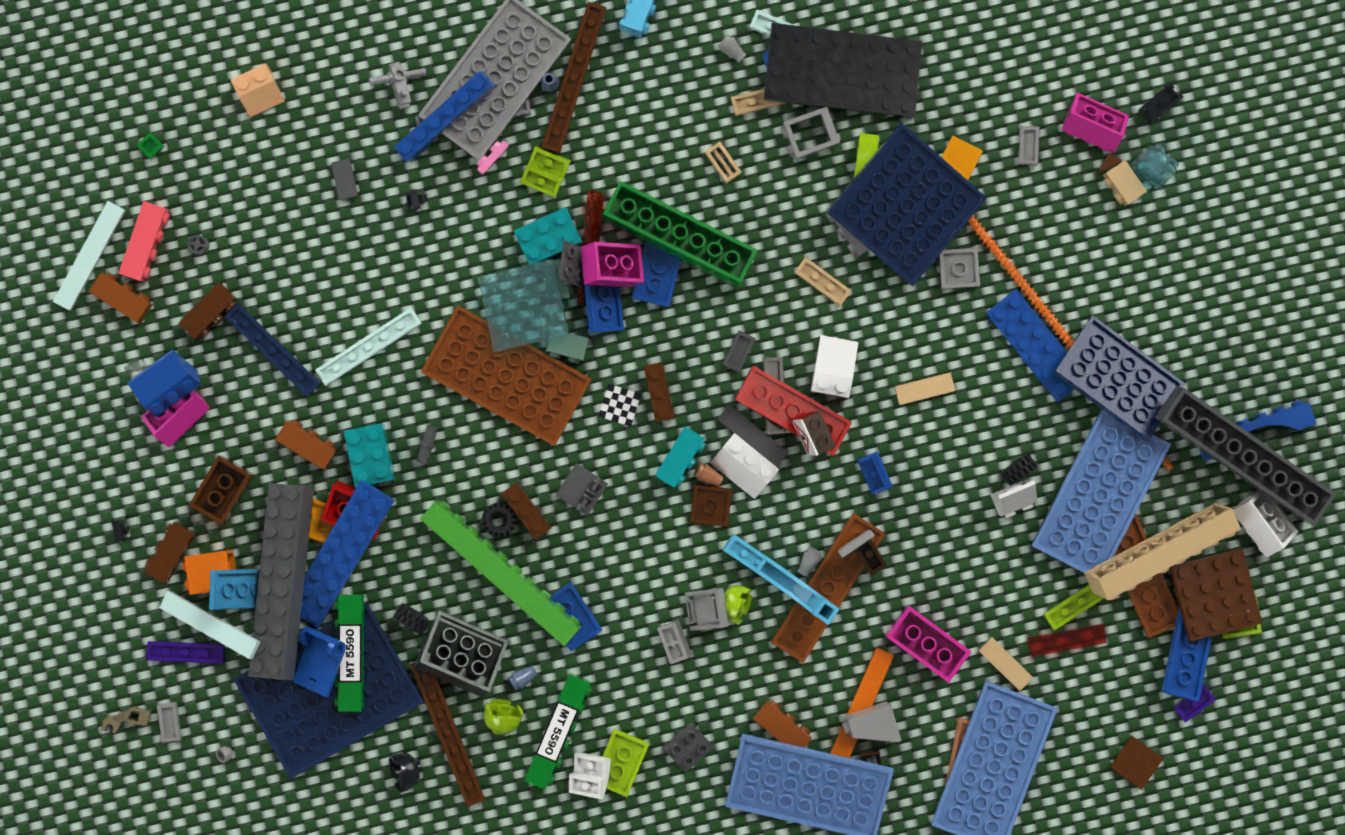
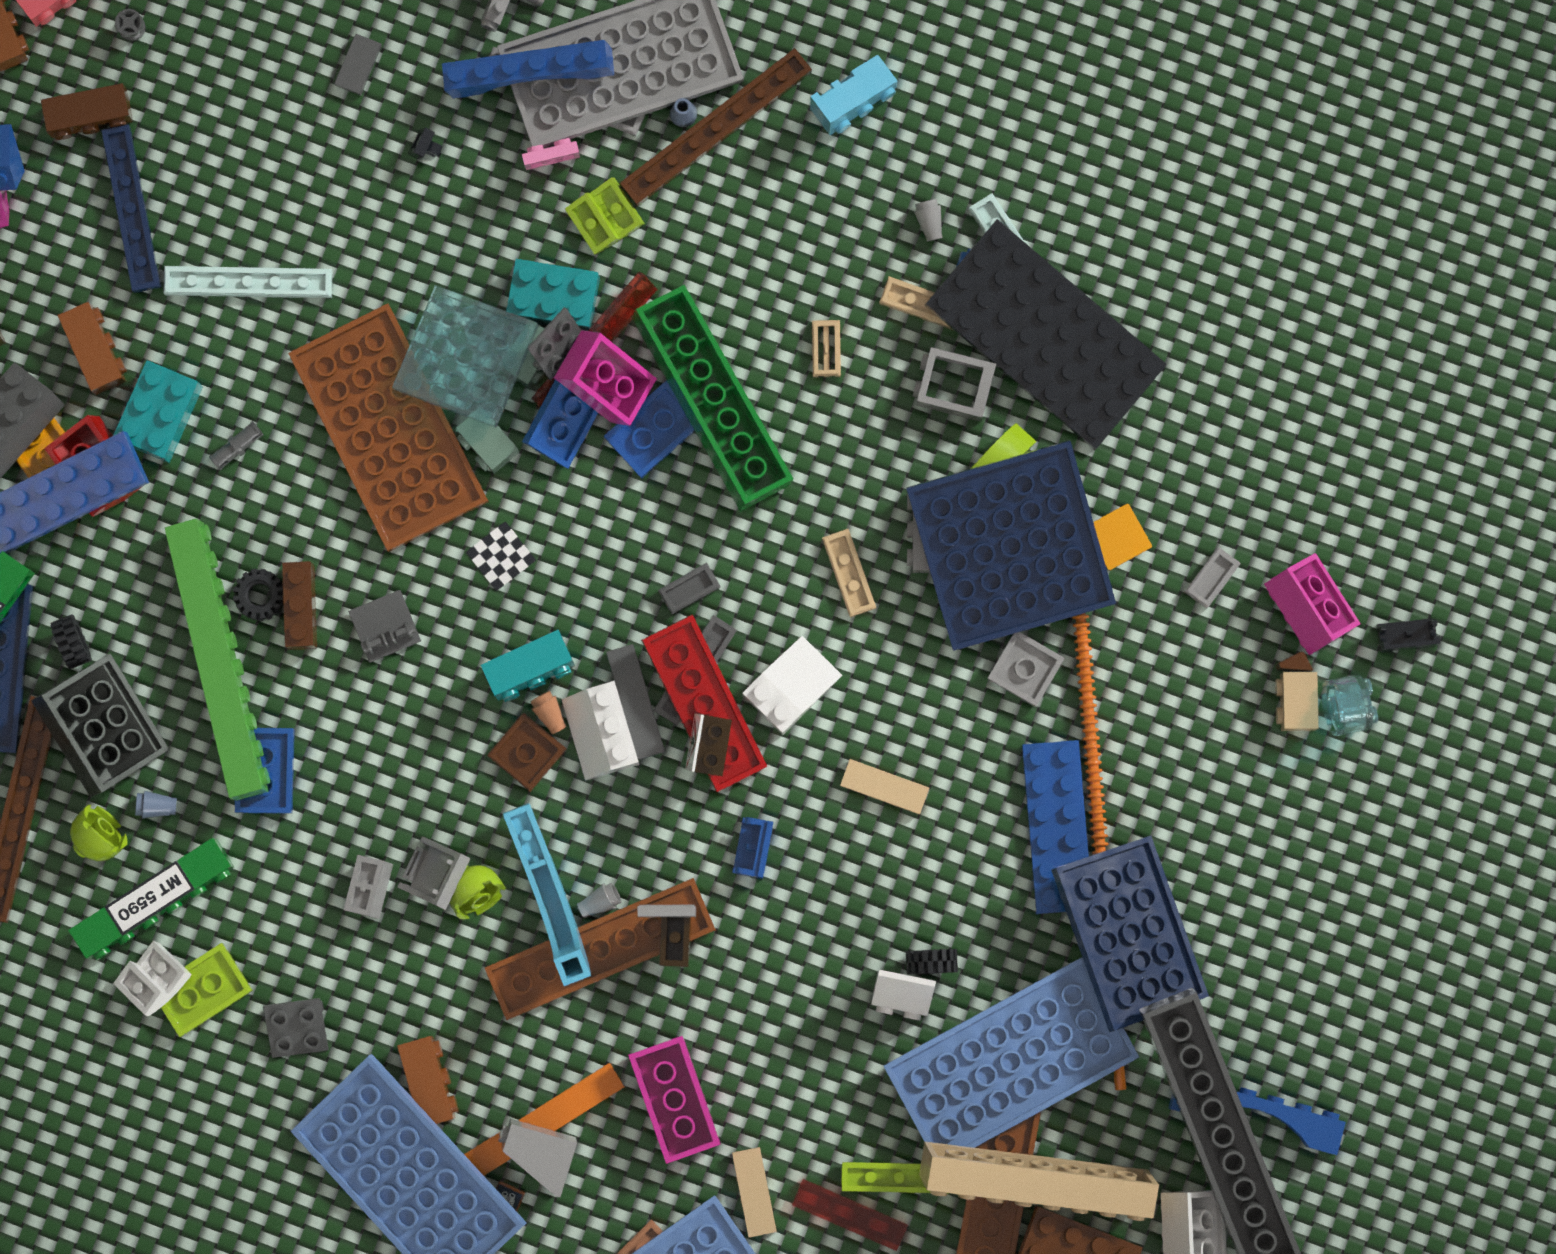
camera: 35 degrees right, 5 degrees down
reddish brown brick [644,362,674,423] -> none

